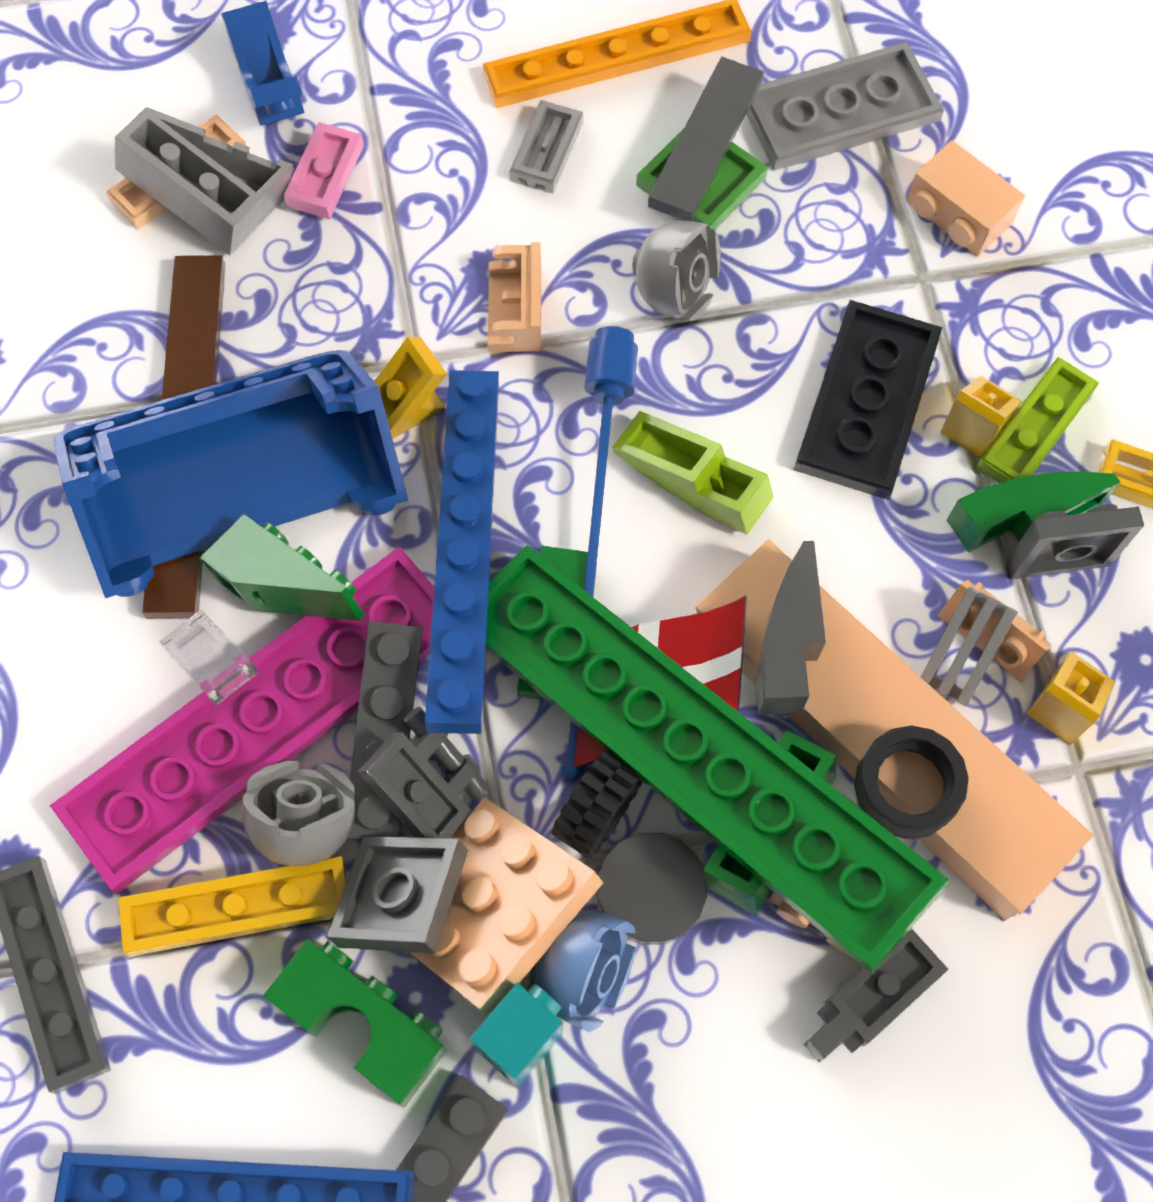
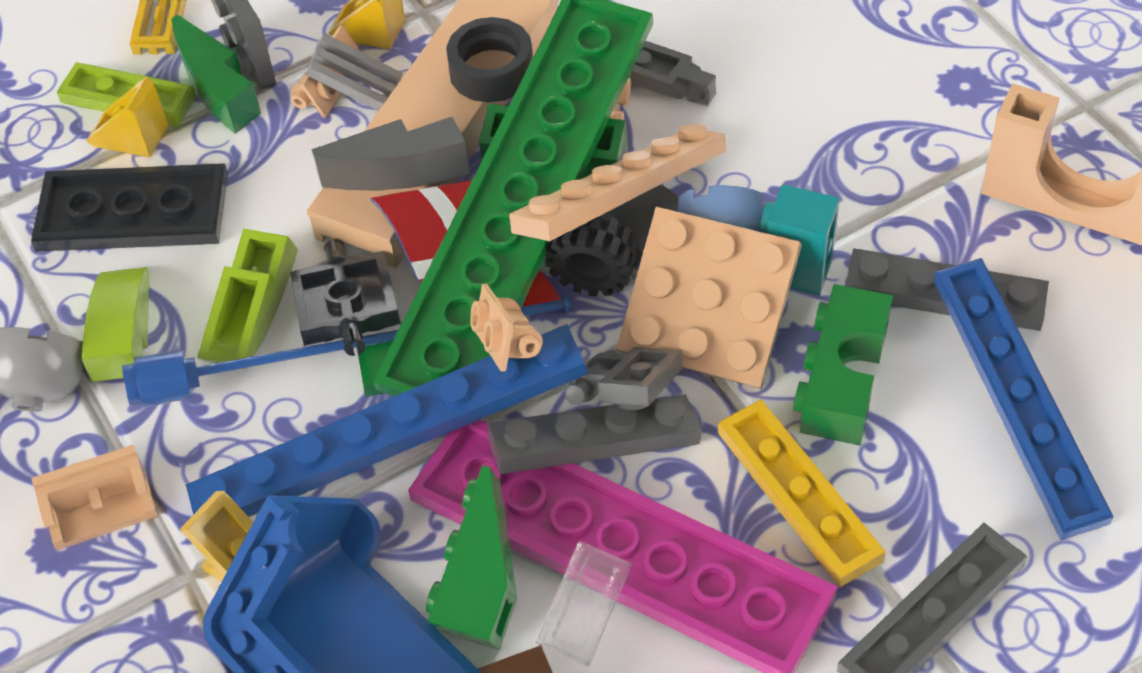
camera: 105 degrees left, 15 degrees down
light grey cylinder [243,761,355,866] -> none
dark grey plate [327,836,468,954] -> none
none -> lime slope [82,266,149,382]
none -> black plate [290,239,401,356]
none -> light nougat hinge [470,283,543,371]
none -> light nougat plate [509,124,726,241]

